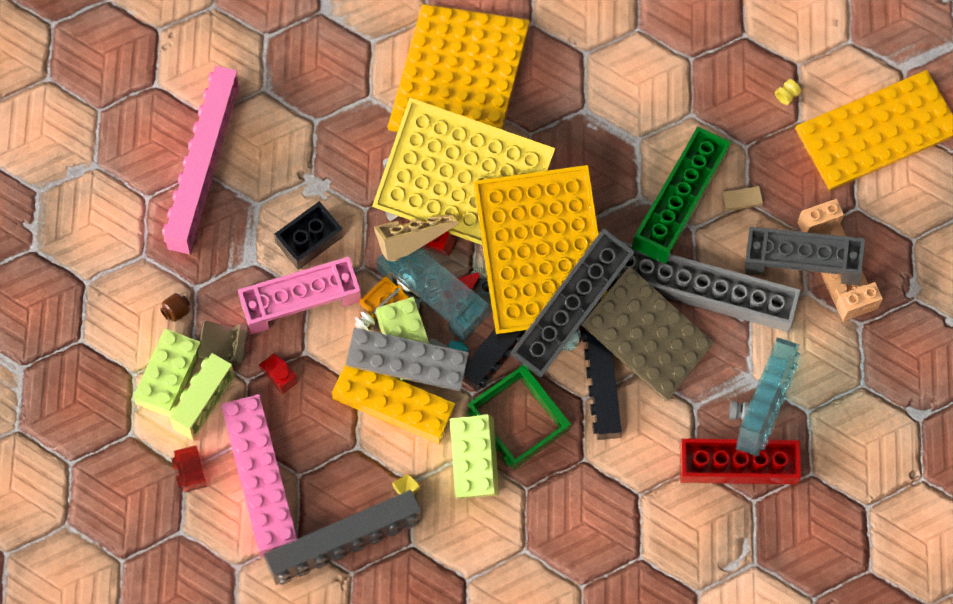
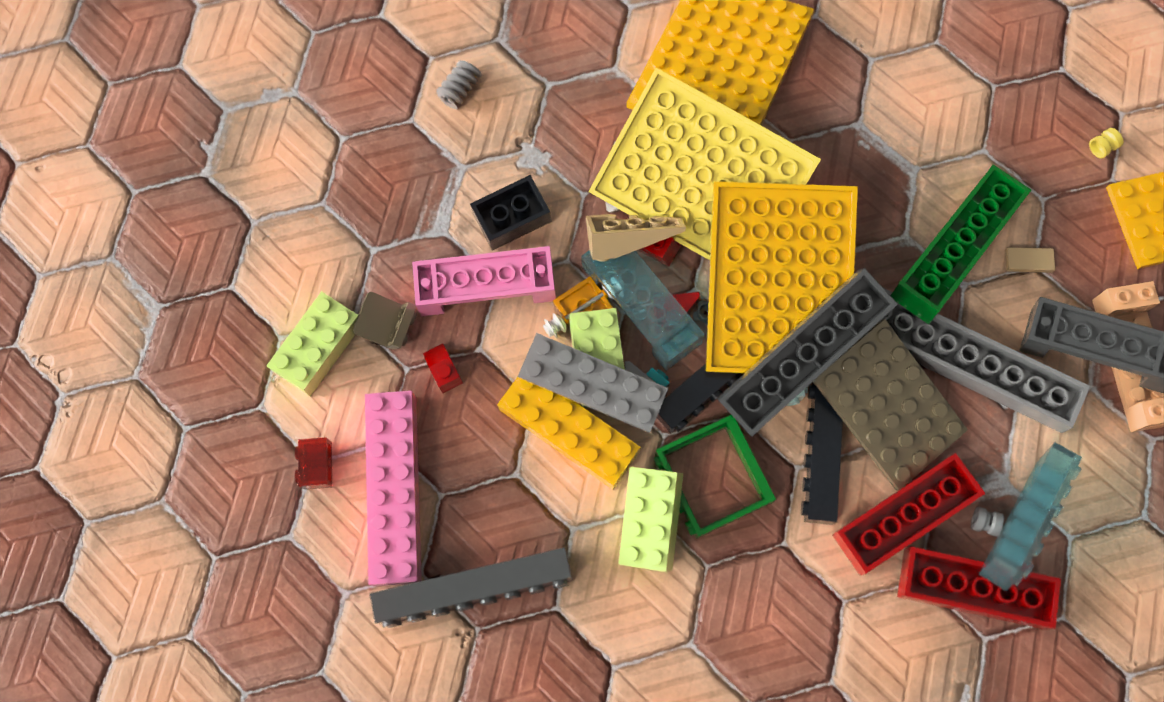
camera: 20 degrees right, 5 degrees up
reddish brown head [160,293,190,322] -> none
bright pink brick [162,66,240,254] -> none
yellowish green brick [169,353,235,440] -> none
light yellow slope [392,474,420,495] -> none
none -> light grey piece [436,60,482,109]
none -> red brick [832,453,986,576]

